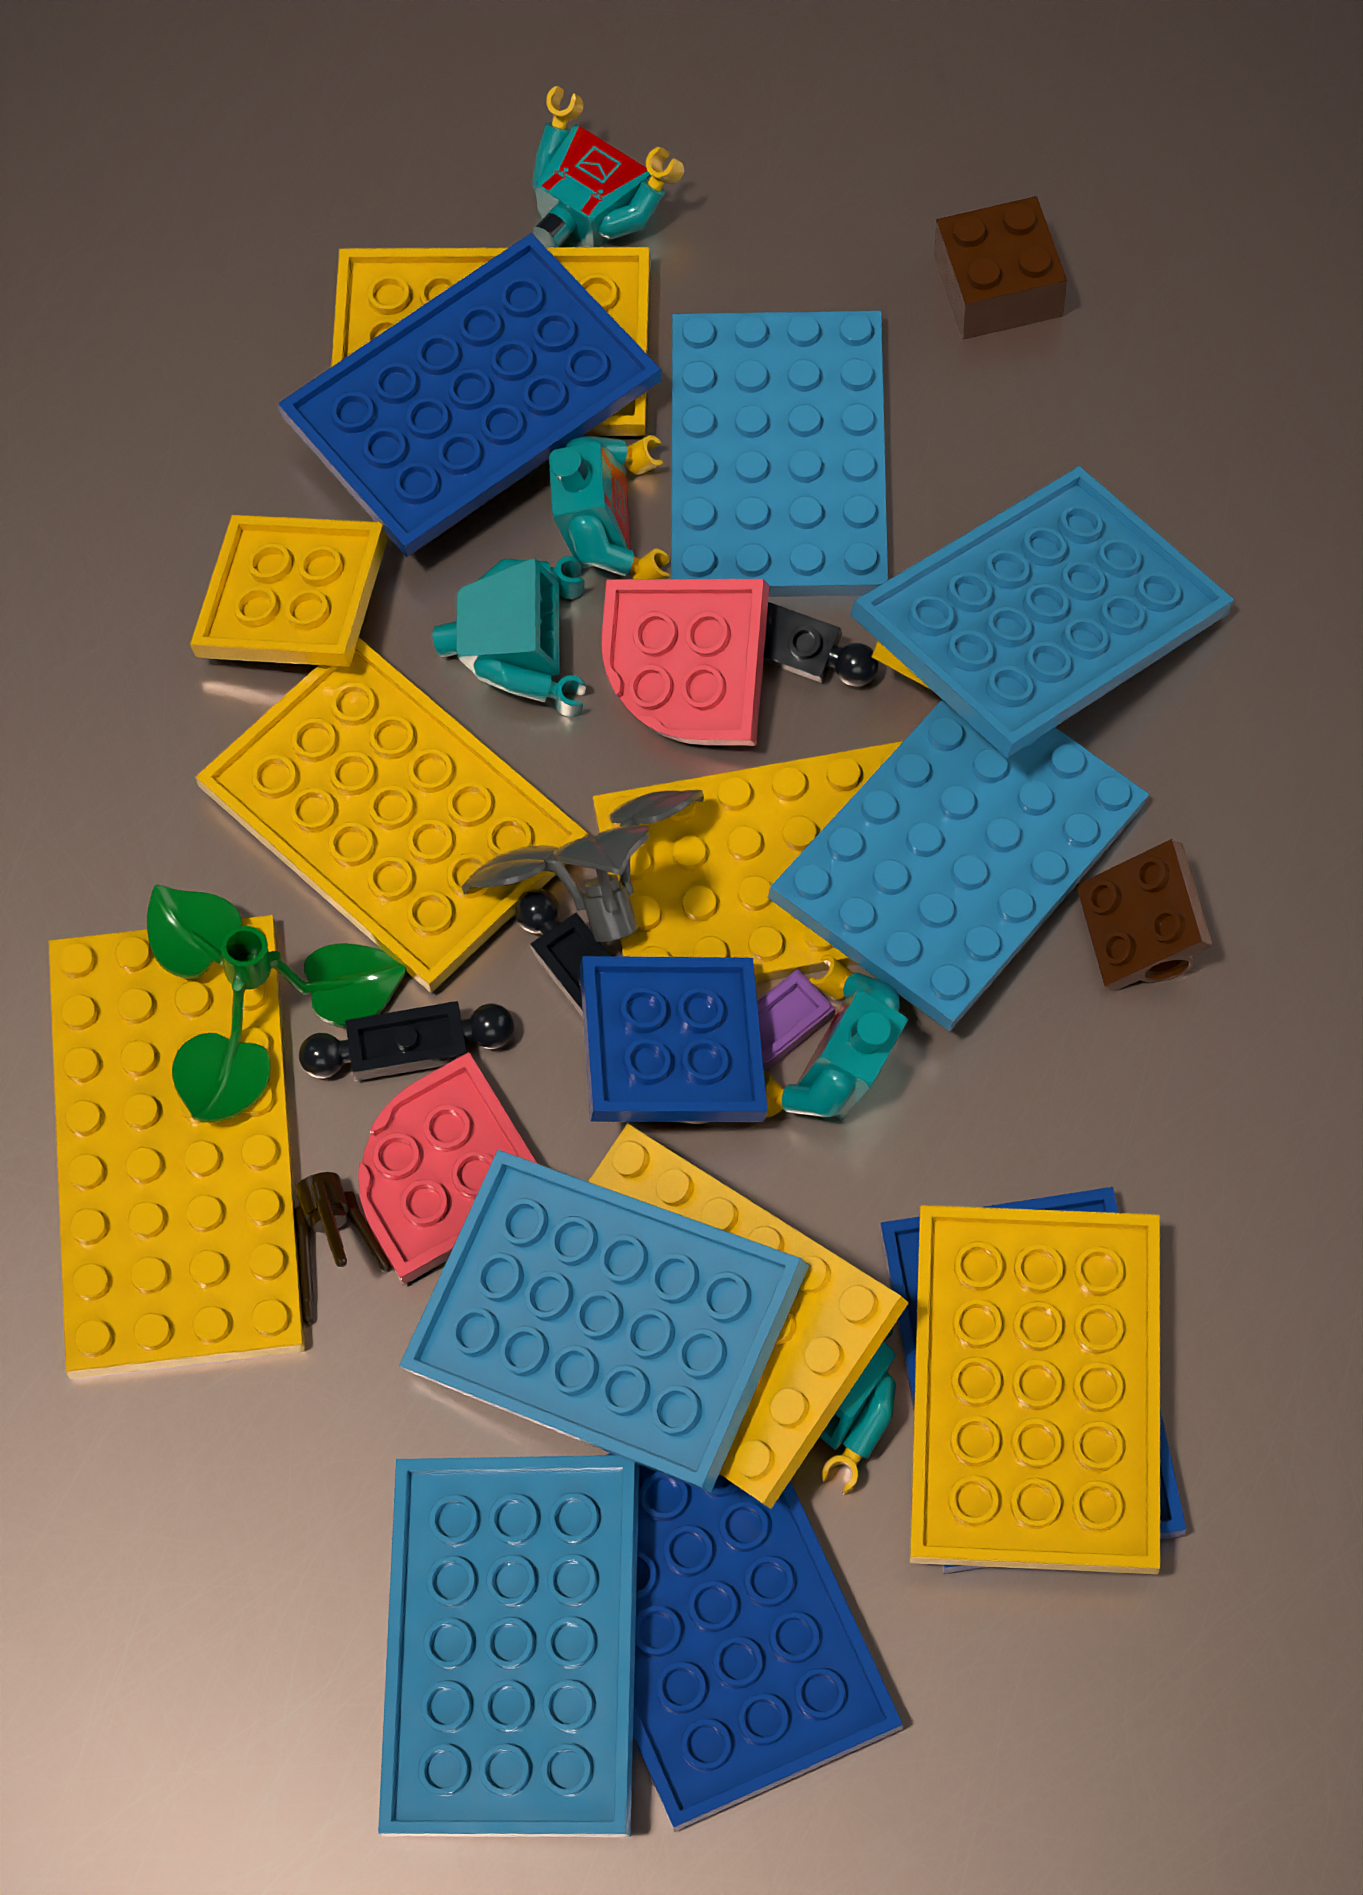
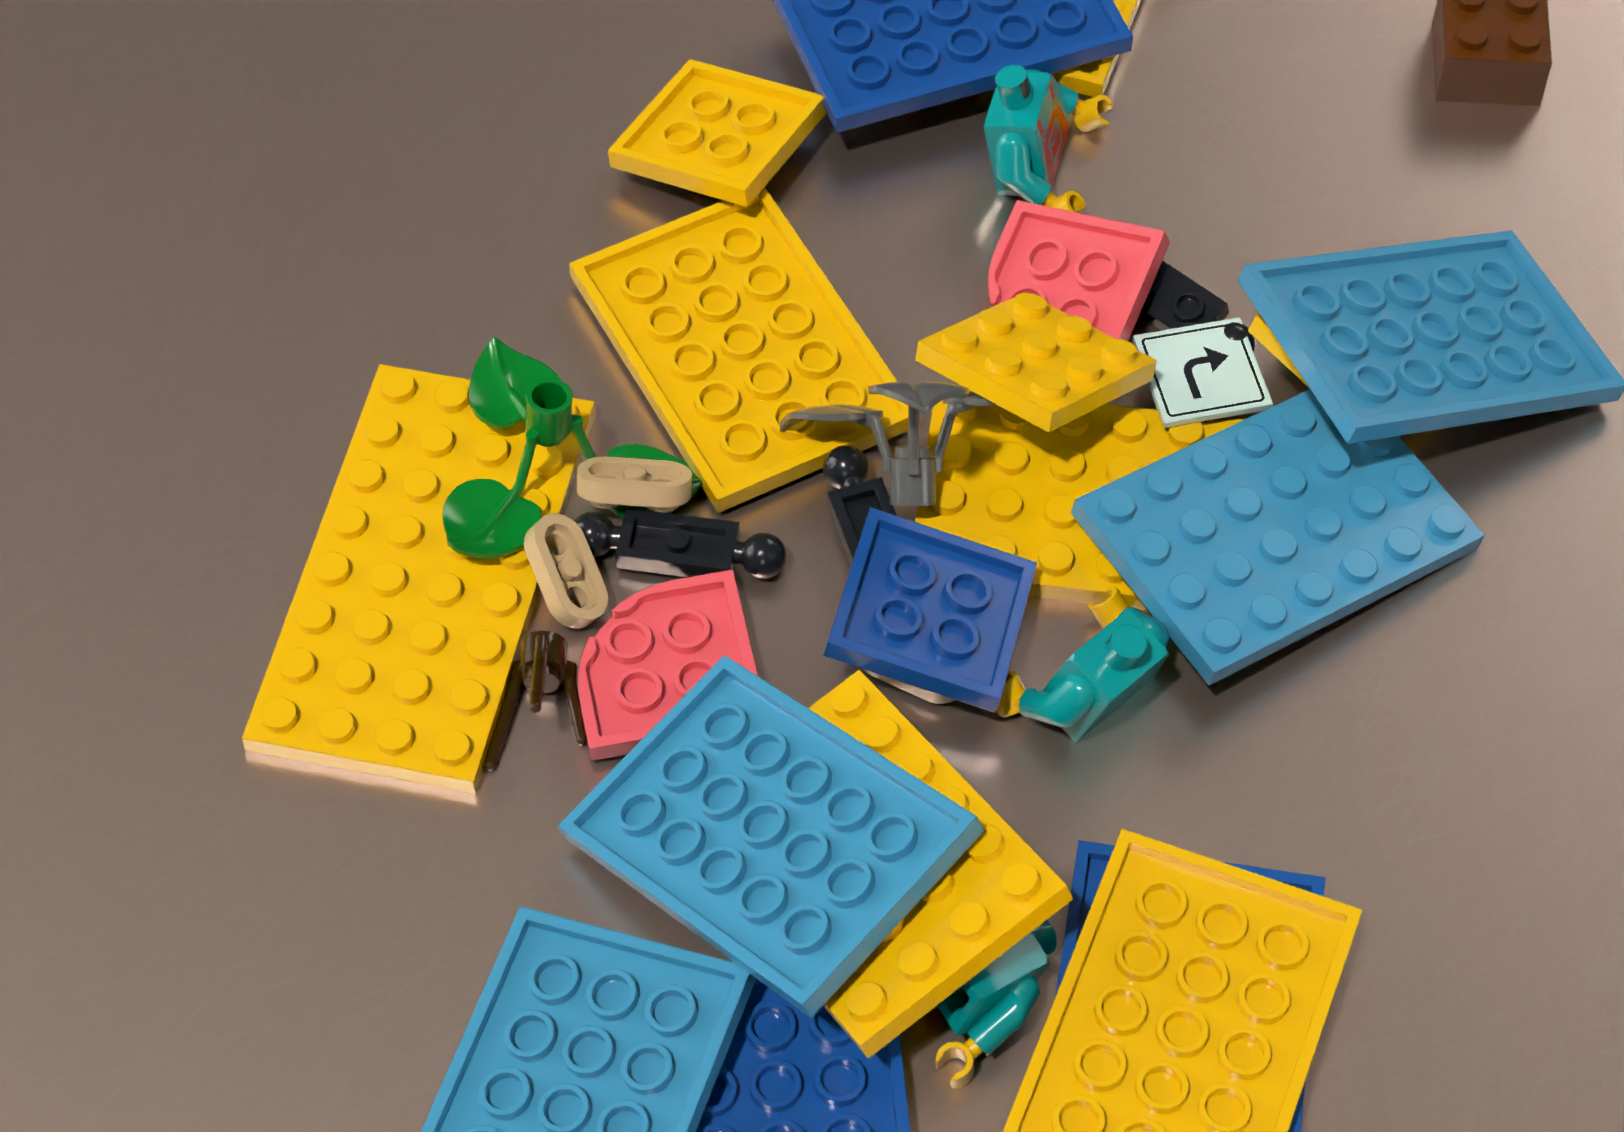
camera: 15 degrees right, 10 degrees down
teal torso [432,556,586,717] -> none
dark azure plate [671,311,888,597] -> none
medium lavender tile [757,969,835,1071] -> none
reddish brown plate [1076,839,1213,991] -> none
none -> tan plate [524,513,608,629]
none -> tan plate [577,457,692,512]
none -> yellow plate [915,292,1157,433]
none -> light aqua piece [1132,317,1273,428]

